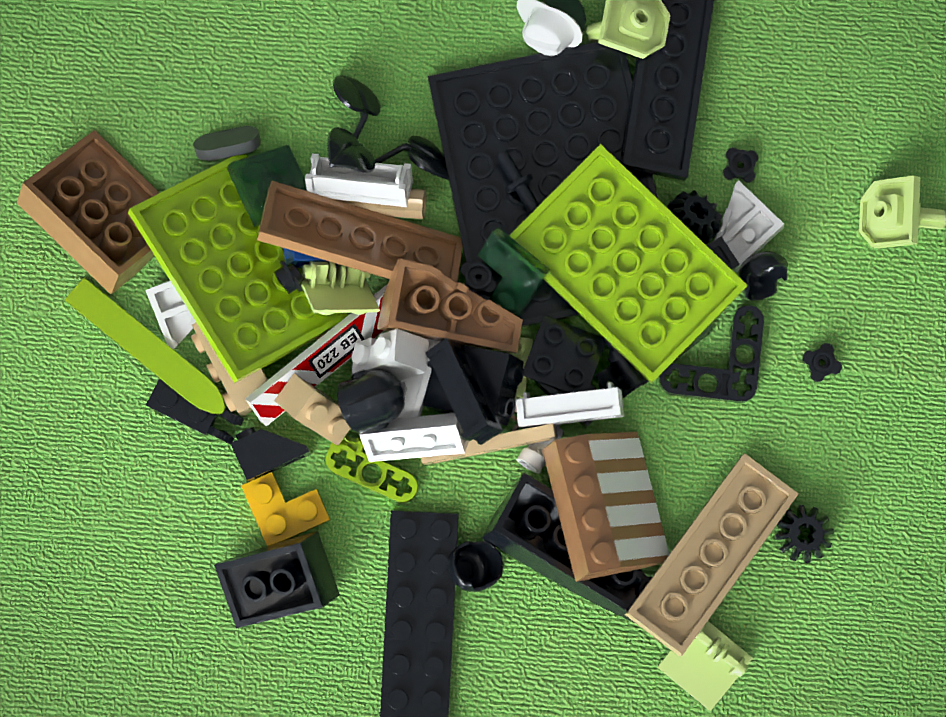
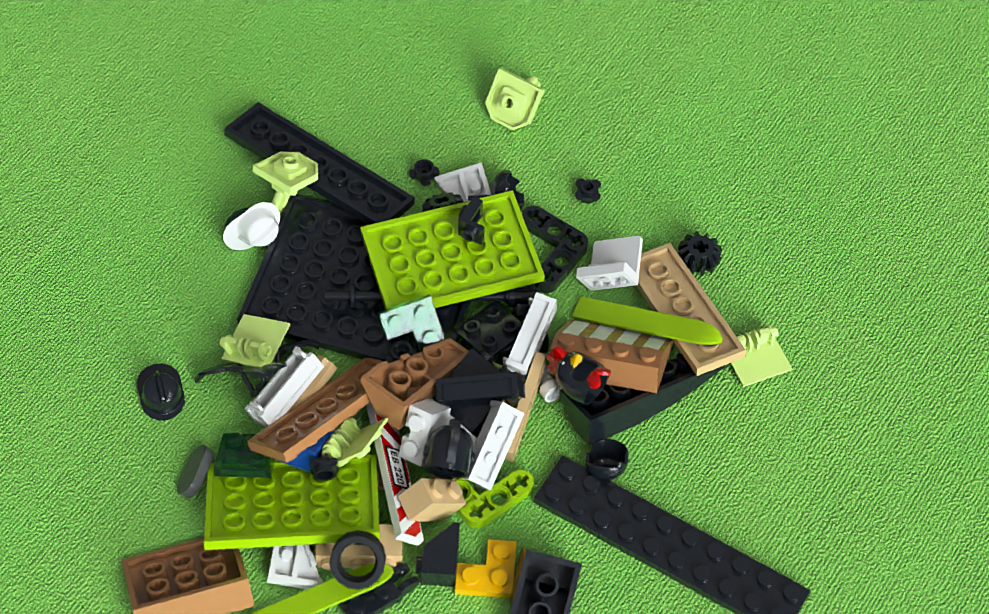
camera: 65 degrees left, 25 degrees down
none -> black piece [137,364,185,421]
none -> yellowish green hinge [220,314,290,367]
none -> black tyre [329,530,386,590]
none -> black bracket [458,196,485,245]
none -> black piece [546,346,611,405]
none -> lime piece [572,296,723,345]
none -> white bracket [576,236,643,291]

